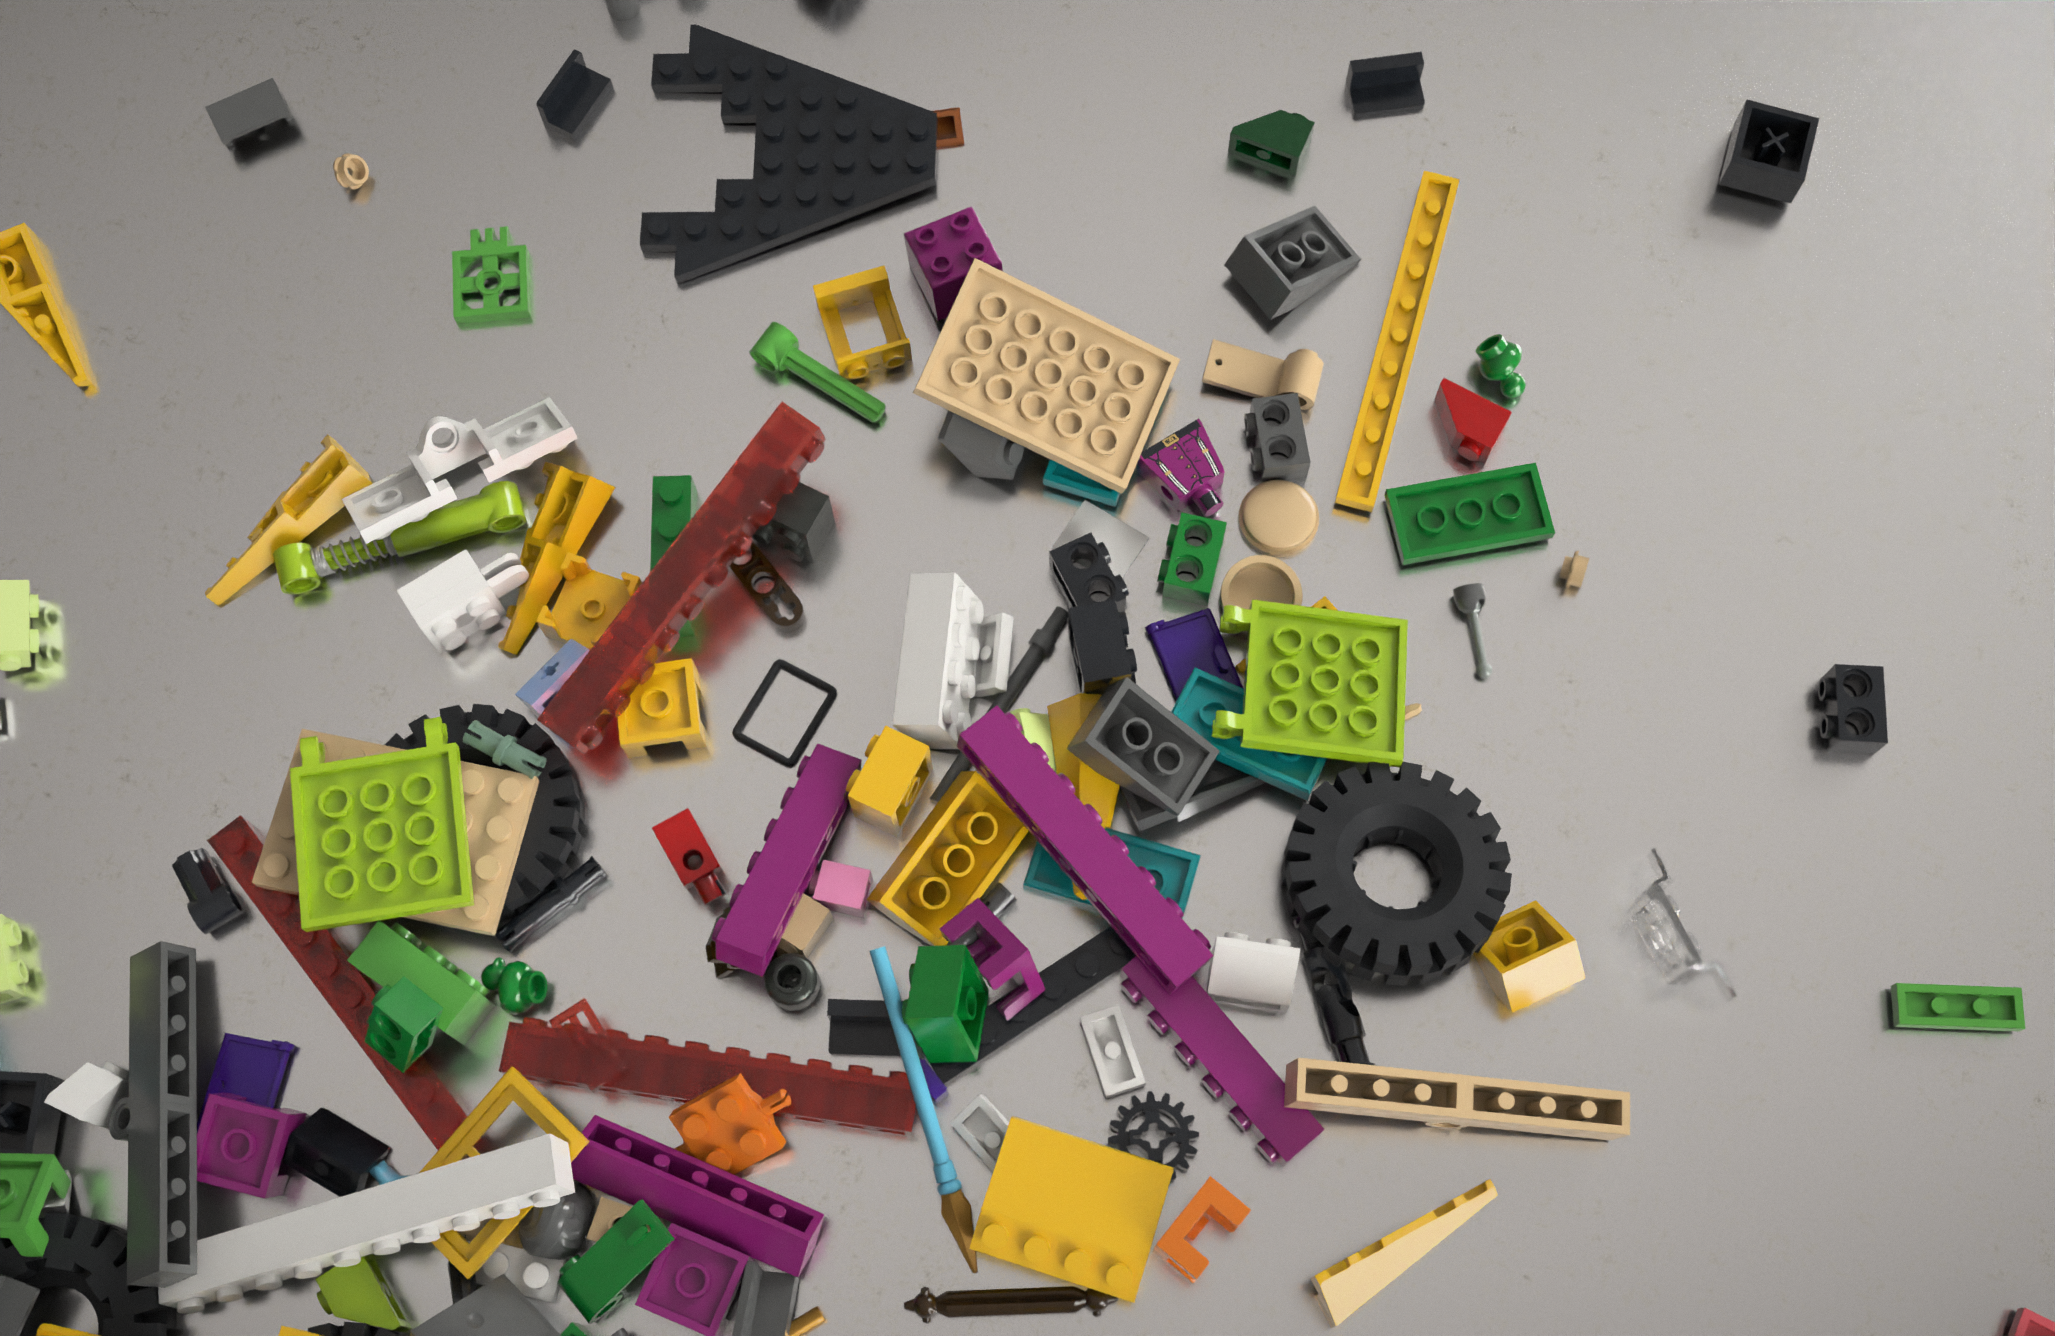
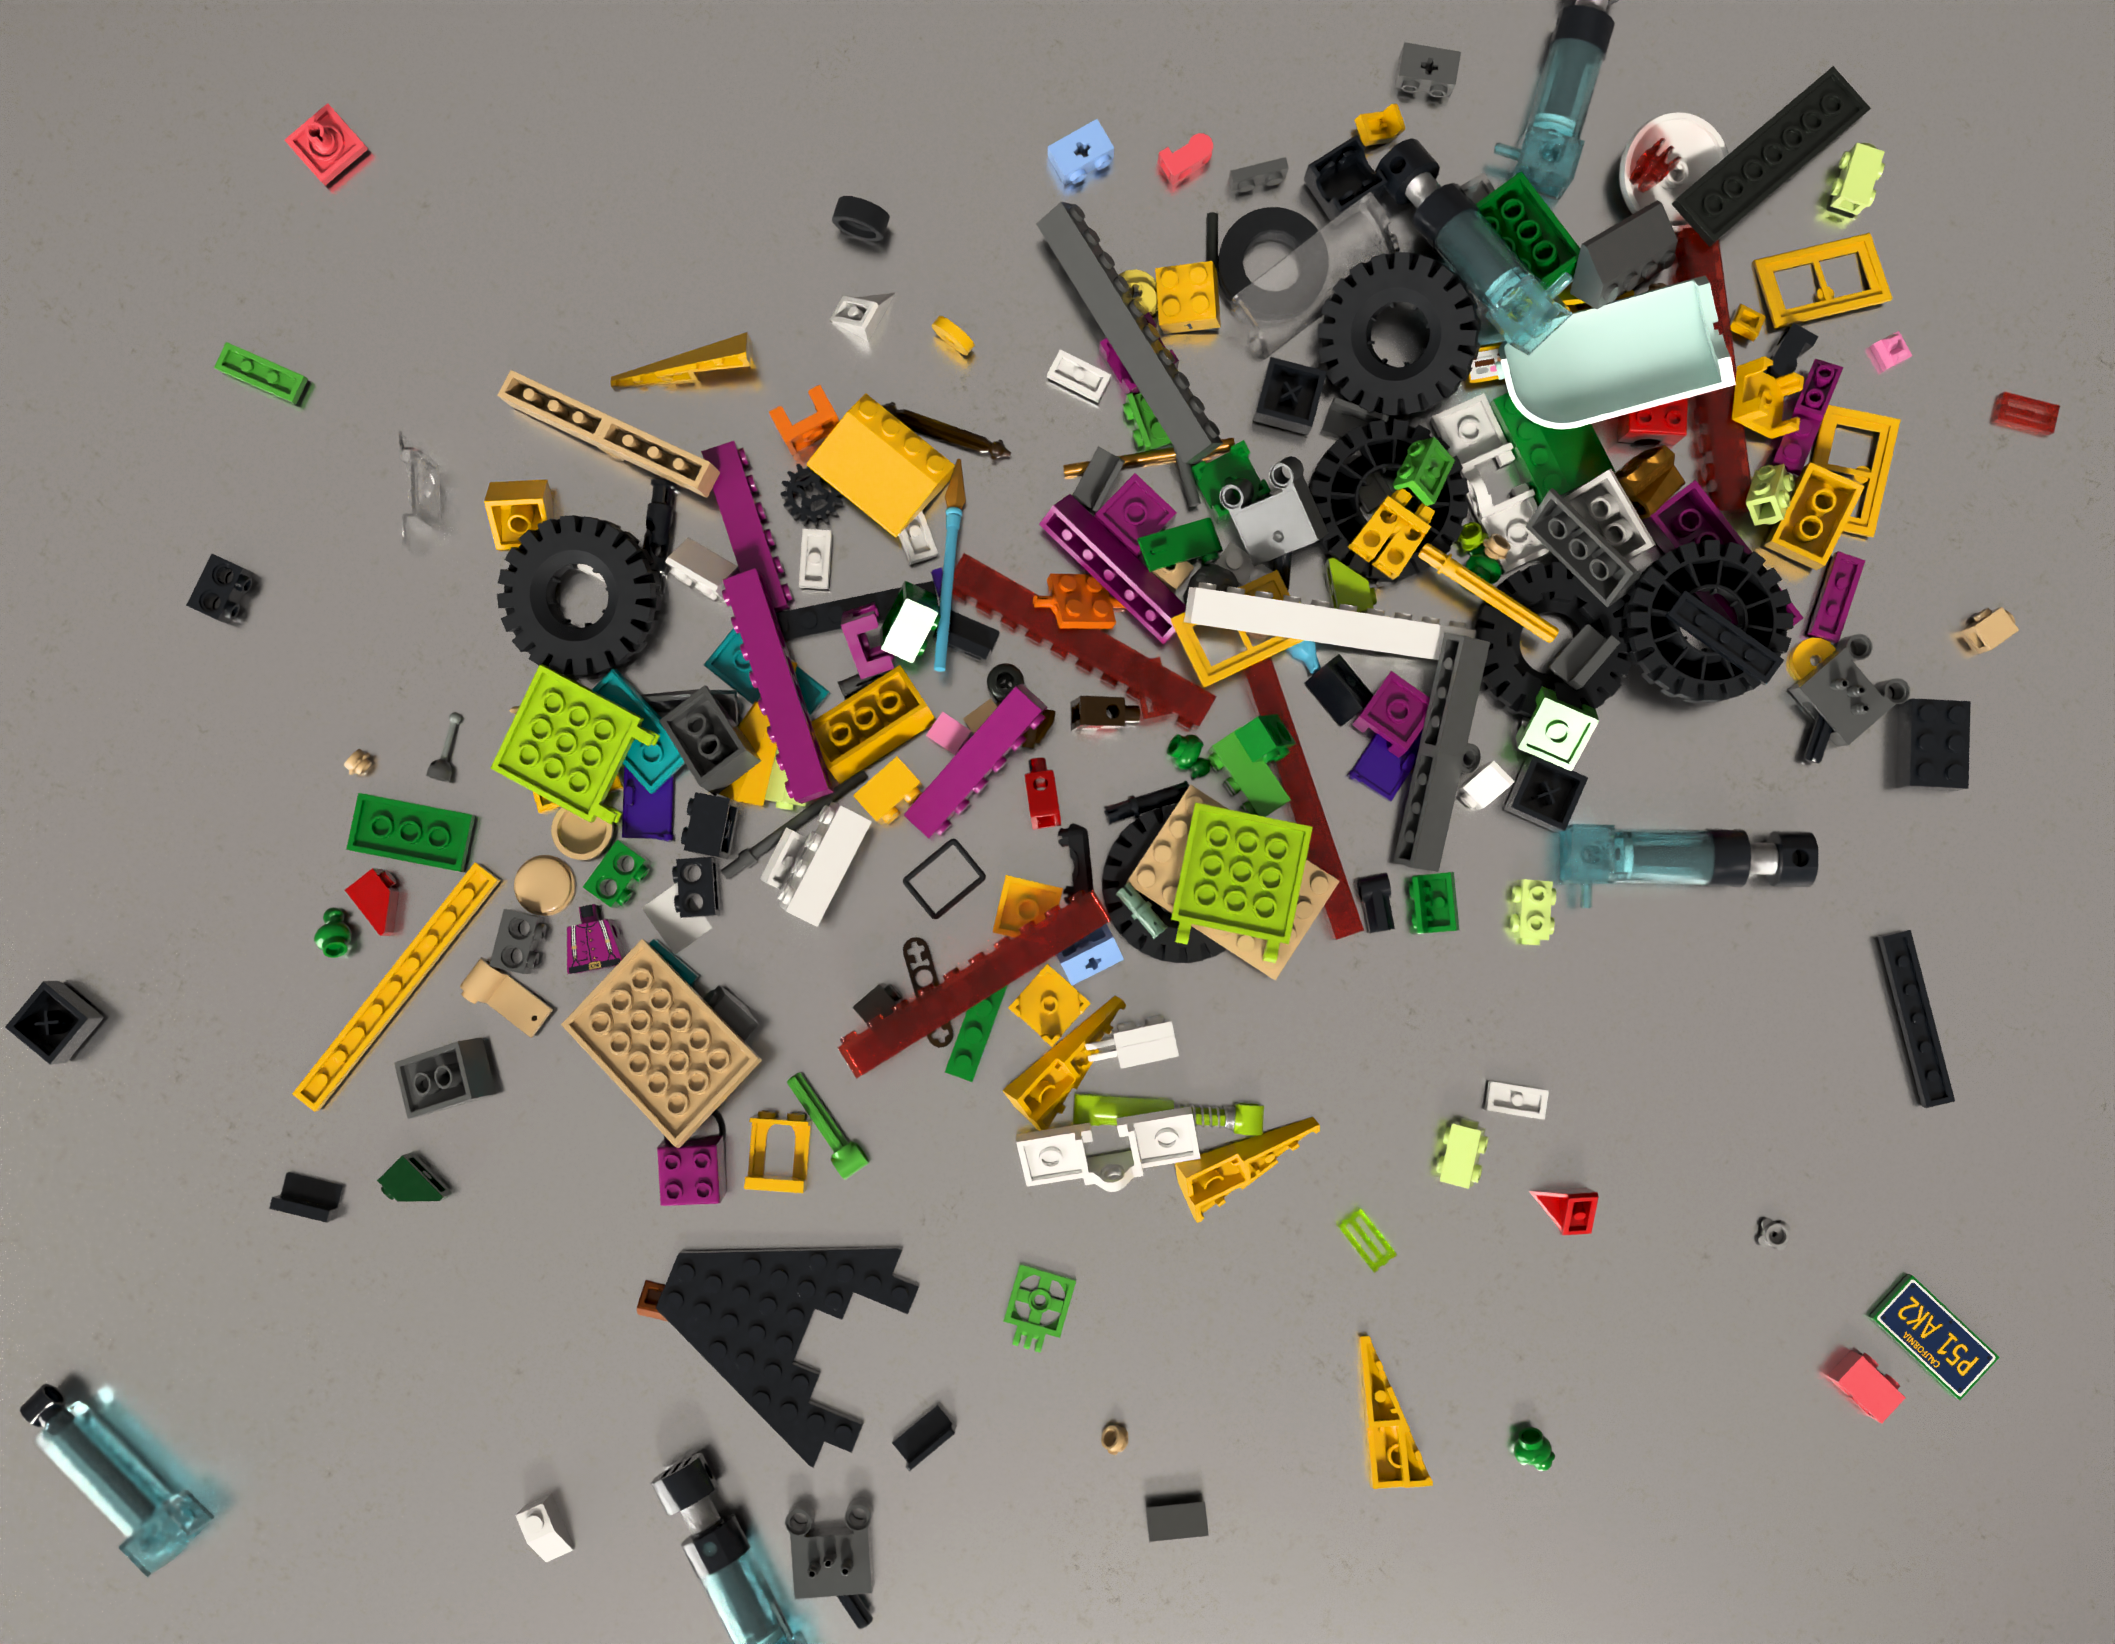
camera: 160 degrees left, 15 degrees up
none -> black piece [1058,823,1094,907]
none -> dark brown torso [1070,696,1140,731]
none -> clear neon green tile [1337,1207,1397,1273]
none -> green bracket [1409,872,1459,934]

